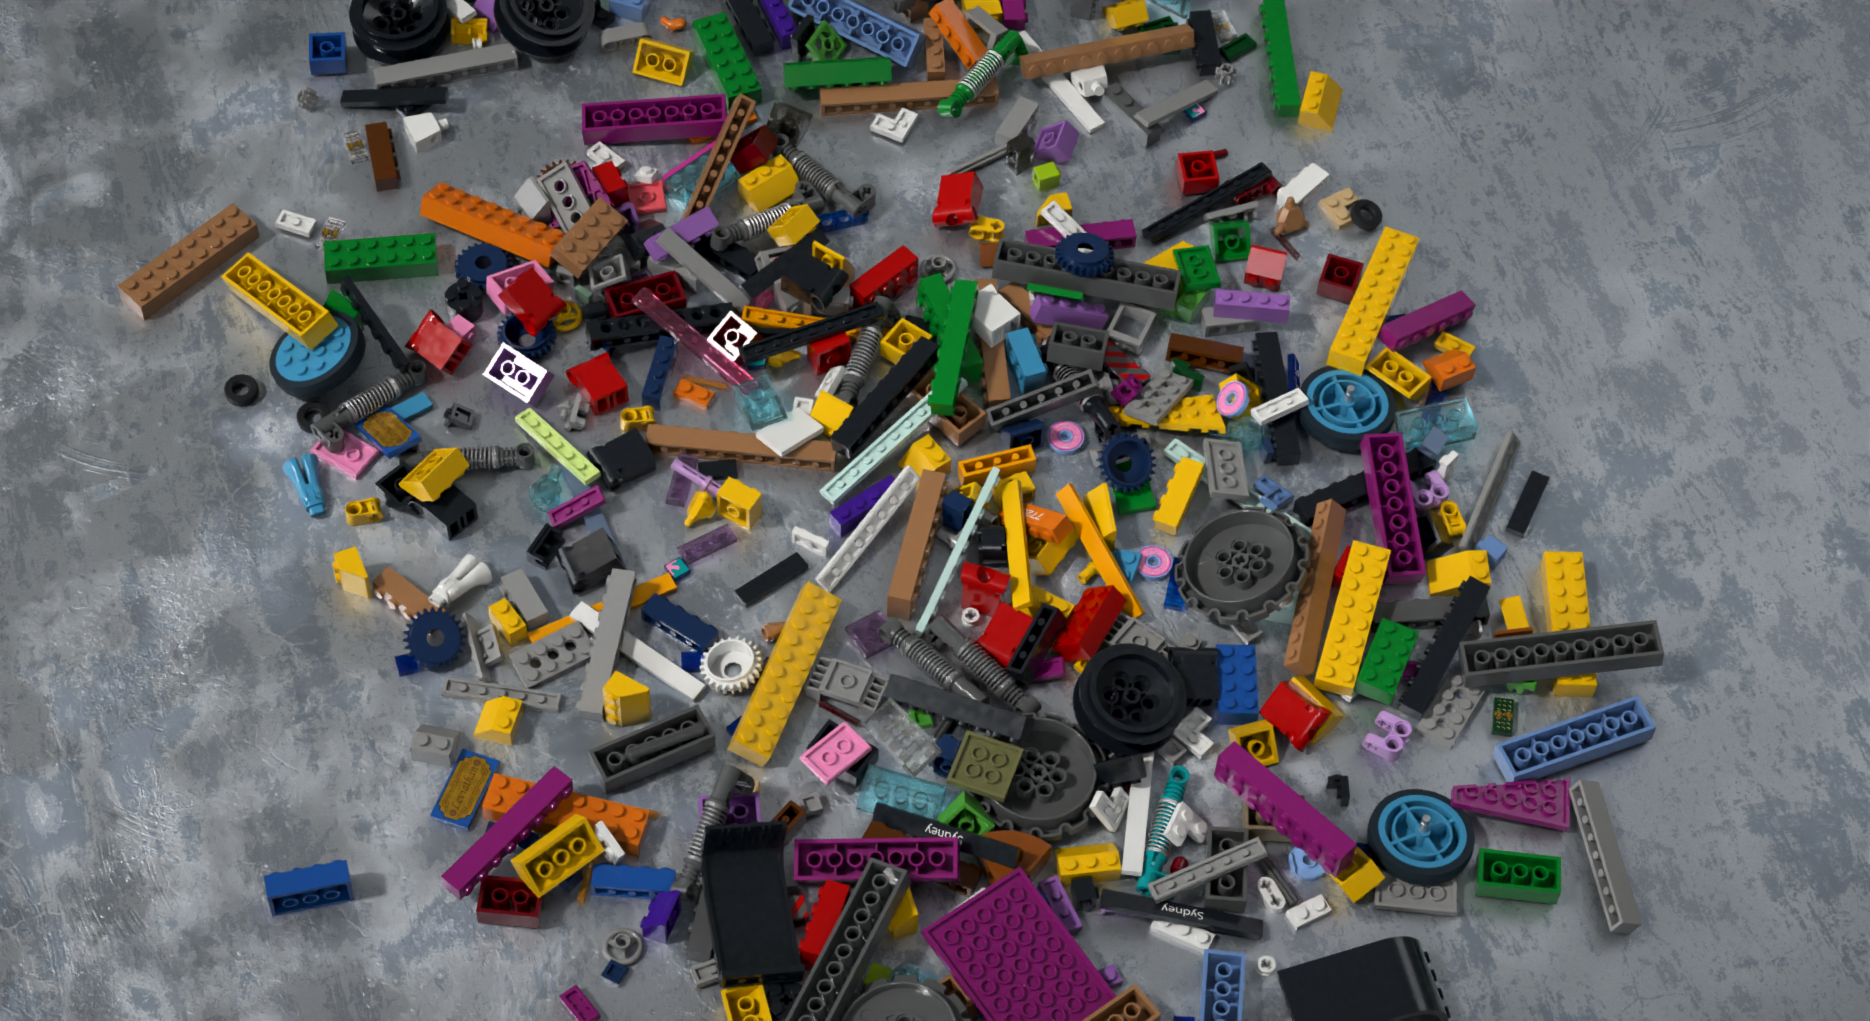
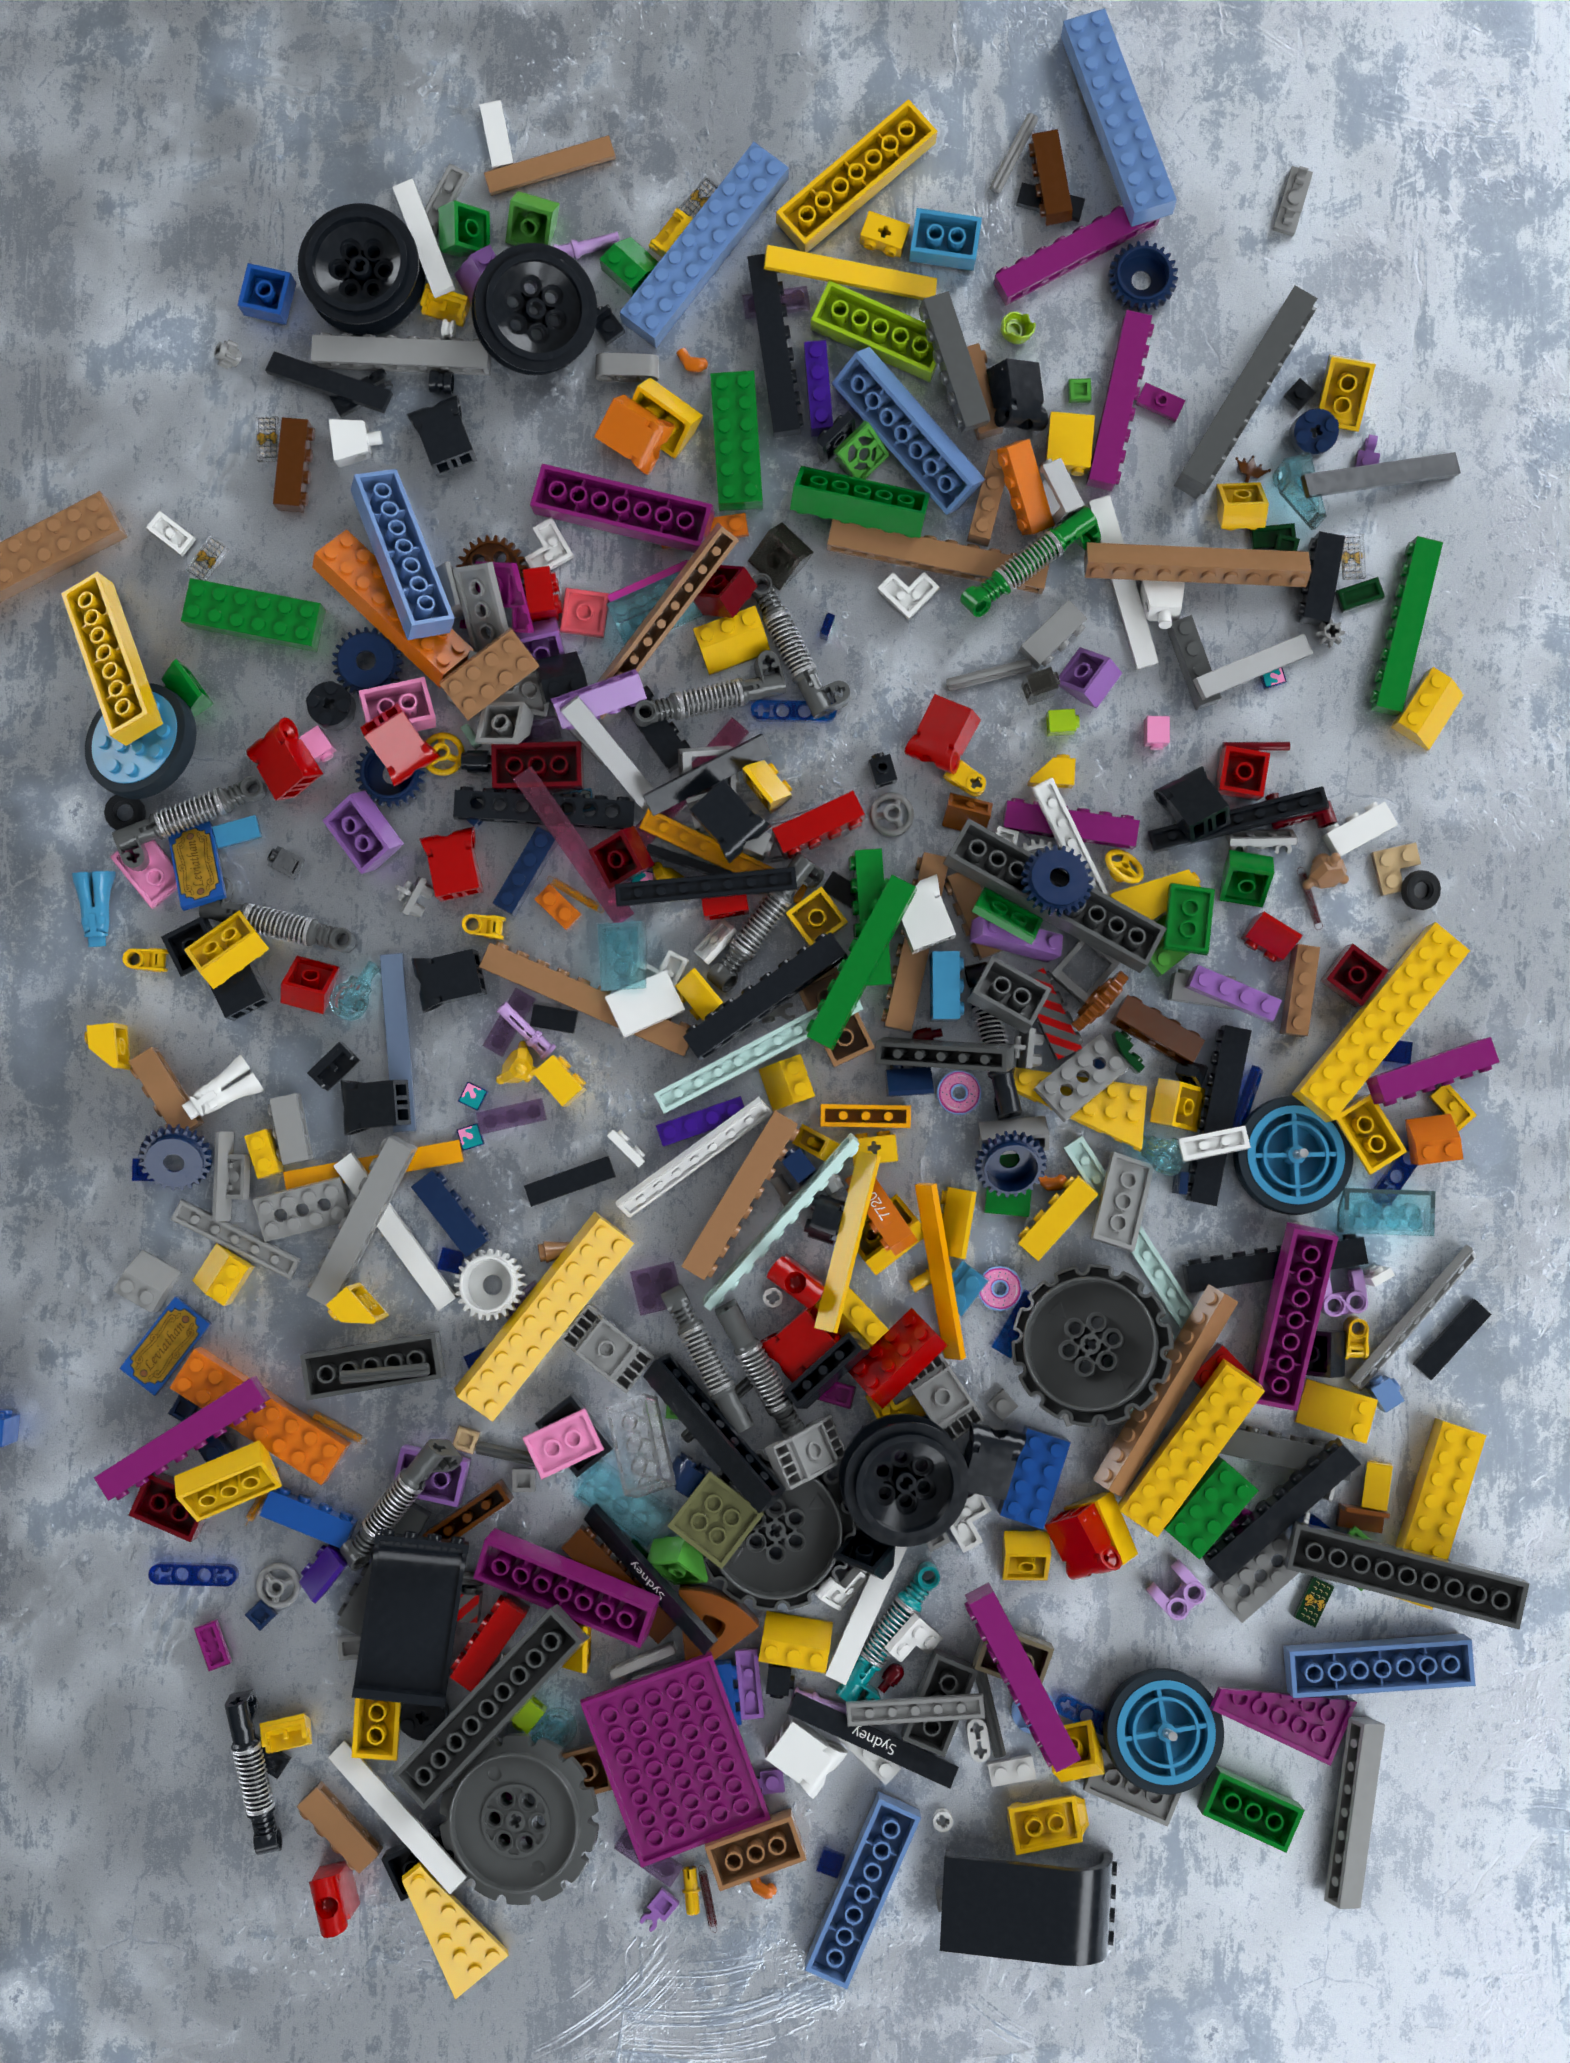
camera: 20 degrees right, 30 degrees up
black tyre [224,374,259,407] -> none
black plate [340,275,410,374] -> none
yellowish green plate [515,408,601,486] -> none
magenta plate [547,485,607,529] -> none
white plate [593,820,625,866] -> none
white plate [634,166,659,184] -> none
yellow brick [766,204,820,247] -> none
dark red piece [814,699,864,727] -> none
magenta brick [1111,373,1144,406] -> none
tile [1216,381,1250,418] -> none
medium blue tile [1253,475,1295,511] -> none
black bracket [1326,774,1350,807] -> none
sand blue brick [1418,426,1449,460] -> none
none -> clear blue beam [148,1562,239,1587]
none -> red slope [280,955,340,1014]
none -> medium blue brick [351,469,455,640]
none -> black piece [406,395,477,476]
none -> black wheel [428,370,454,394]
none -> tile [458,1081,489,1111]
none -> dark grey axle [476,1441,562,1472]
none -> orange piece [594,394,675,475]
none -> light grey plate [764,1415,845,1491]
none -> white piece [764,1715,848,1799]
none -> clear blue tile [820,613,835,641]
none -> black brick [868,752,897,789]
none -> yellow slope [1007,1794,1089,1855]
none -> orange arm [1039,1174,1067,1191]
none -> dark orange gear [1071,971,1129,1031]
none -> yellow piece [1105,849,1144,884]
none -> bright pink brick [1144,716,1170,750]
none -> black piece [1153,766,1231,844]
none -> medium nougat brick [1280,944,1320,1037]

